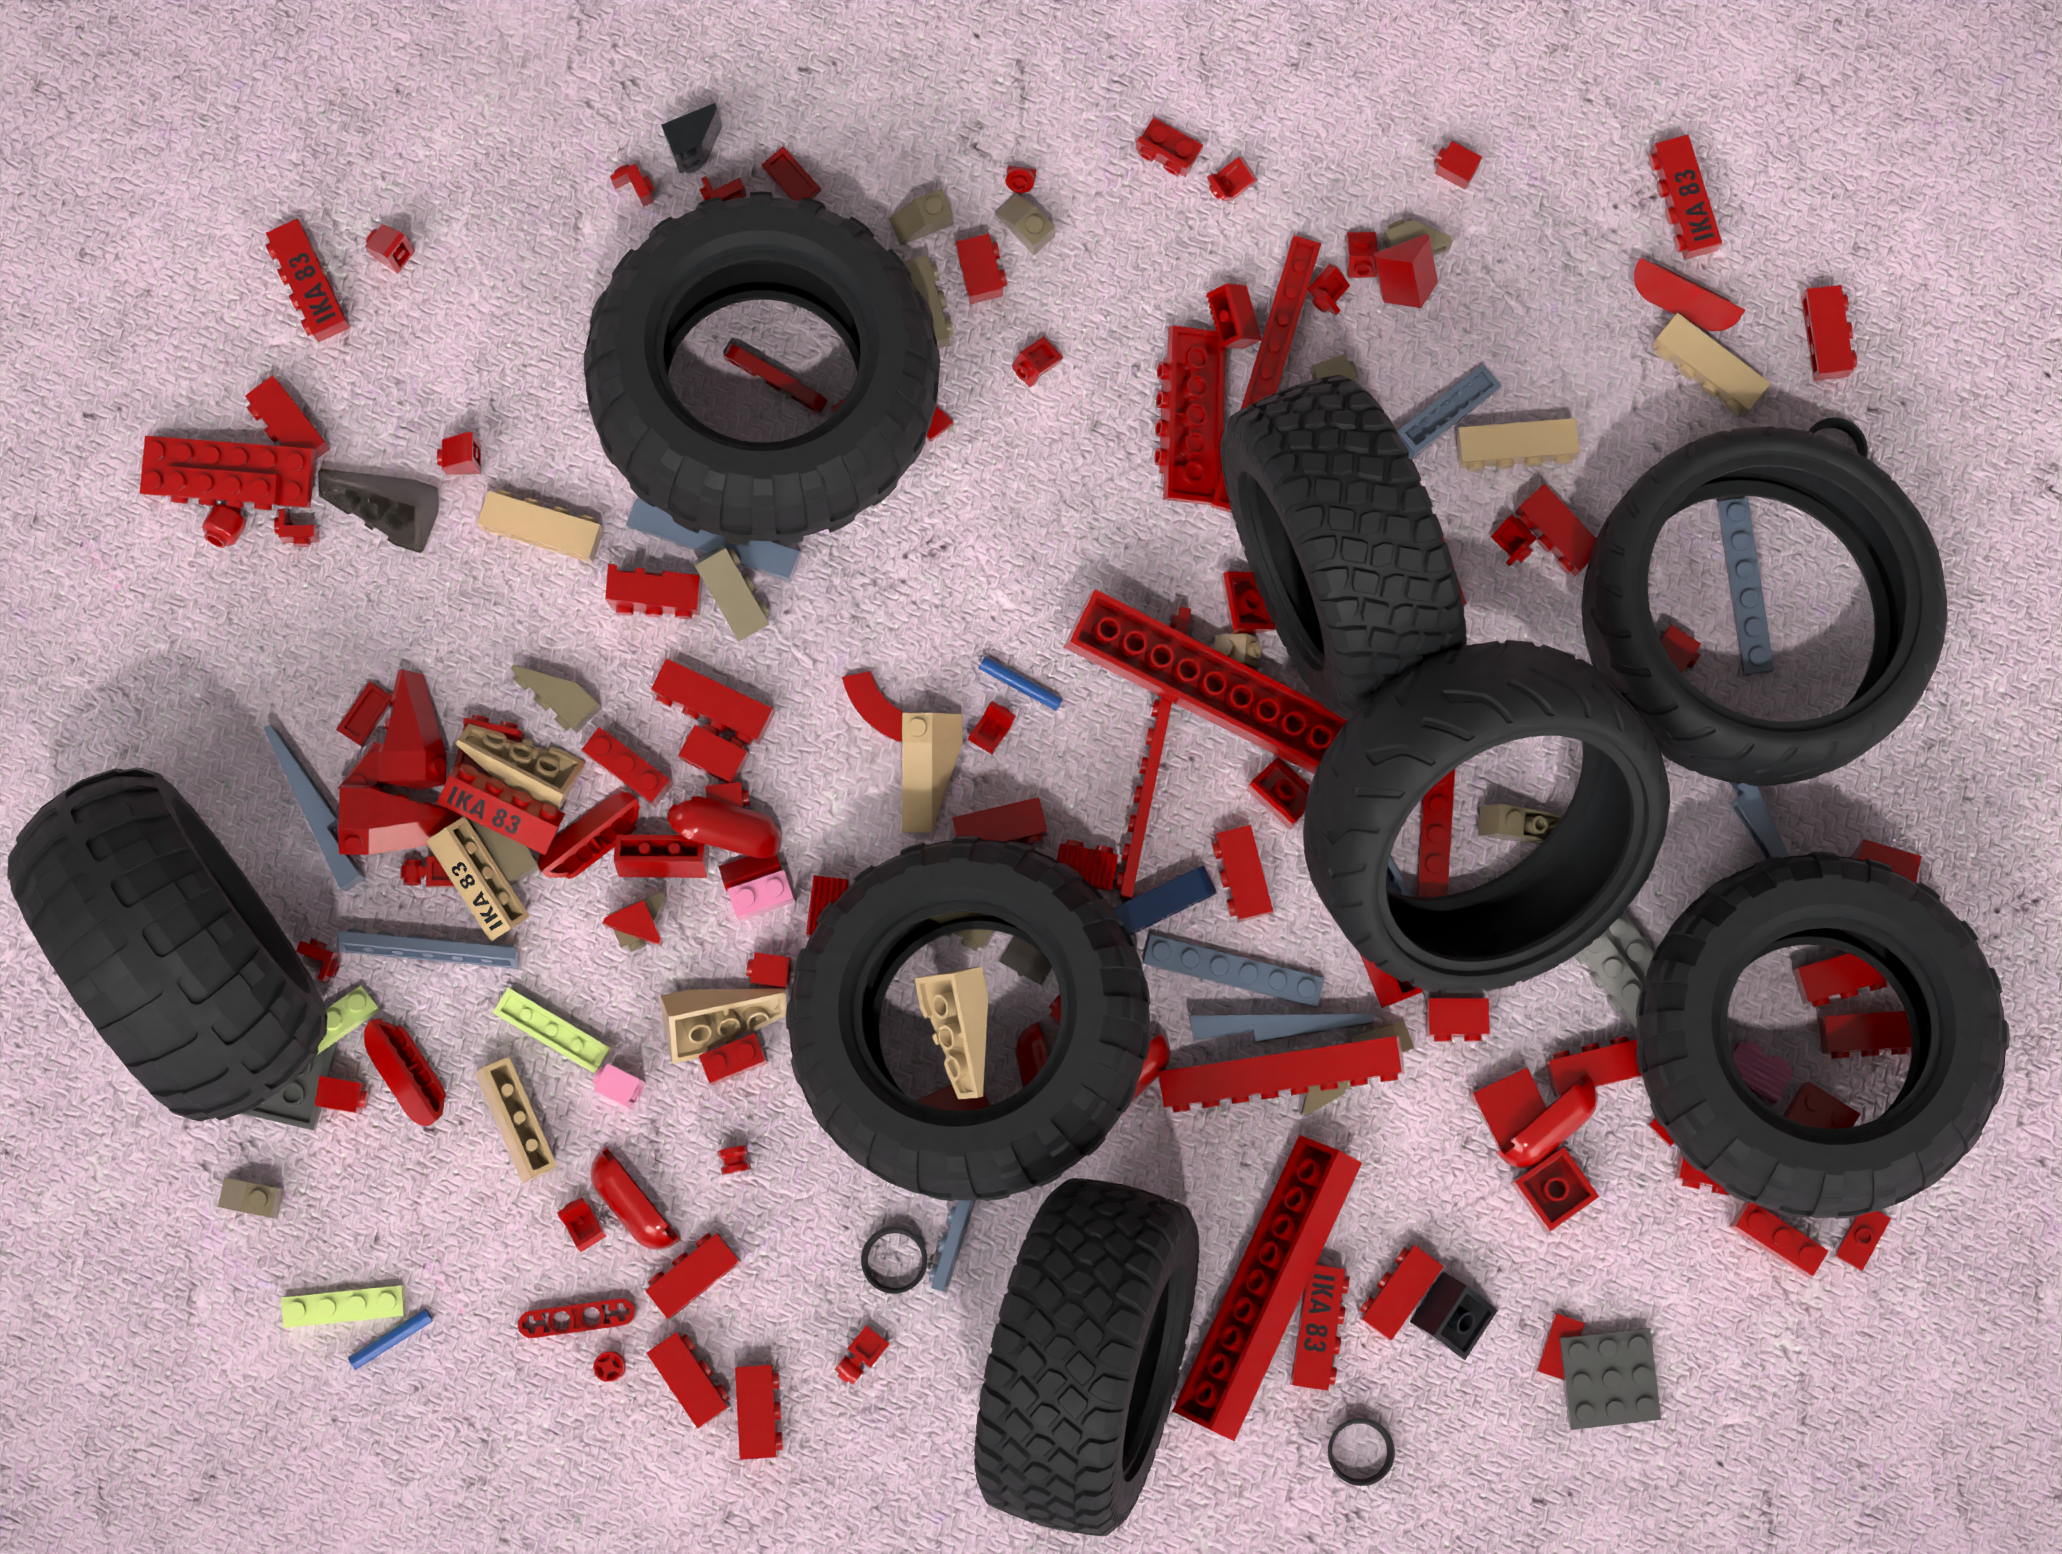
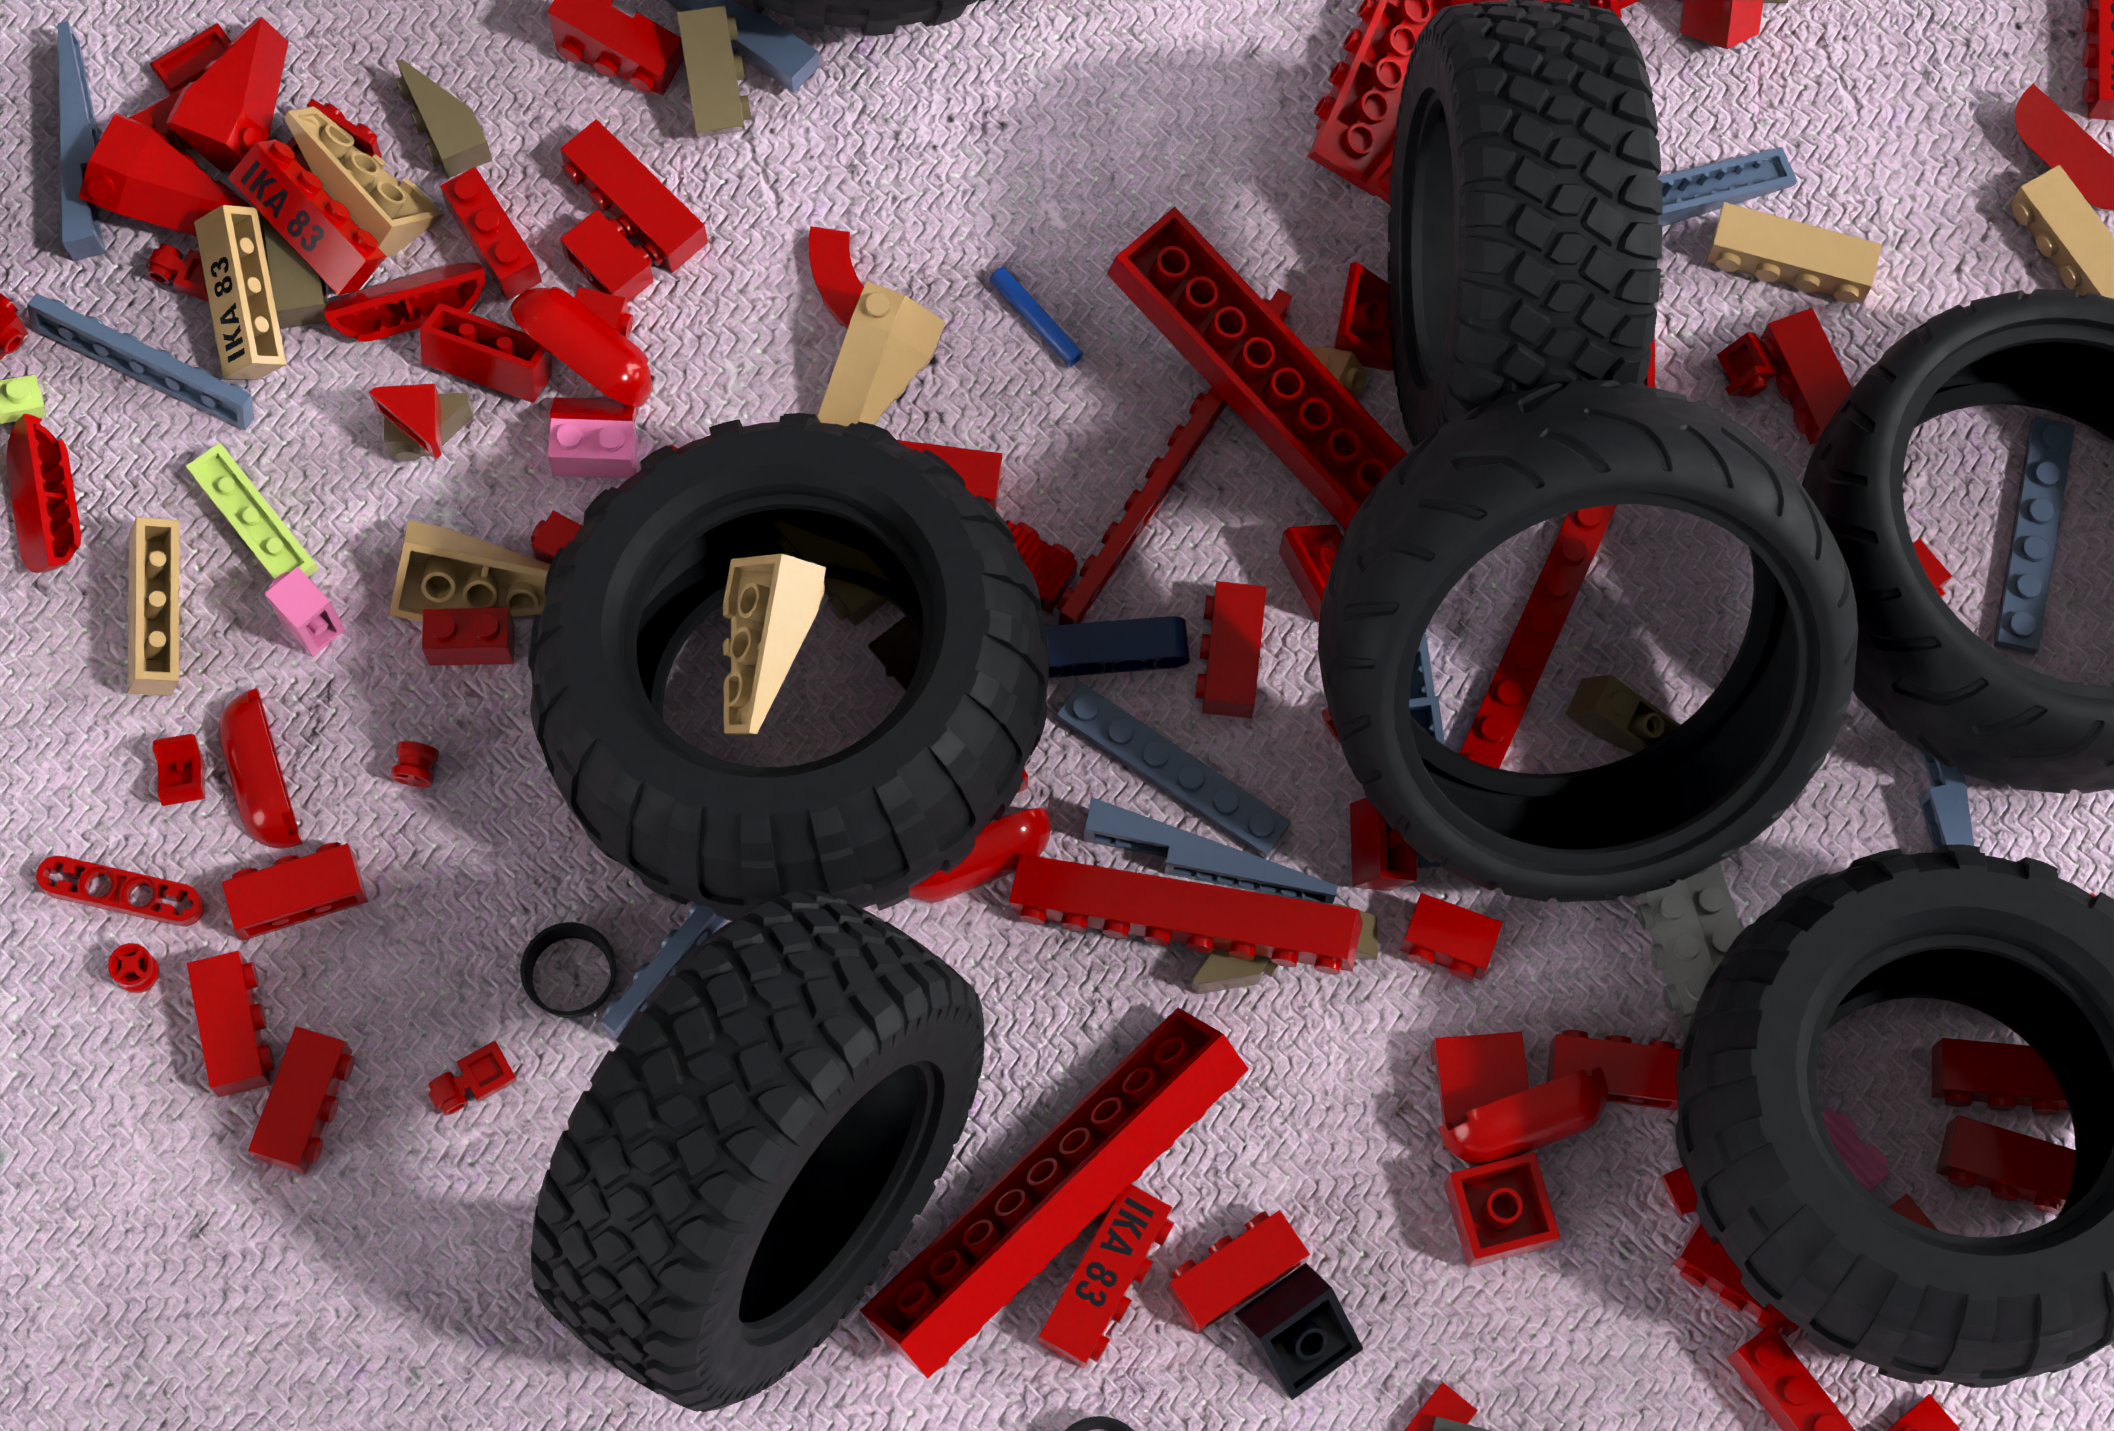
camera: 15 degrees right, 10 degrees down
red bracket [967,701,1016,755] -> none

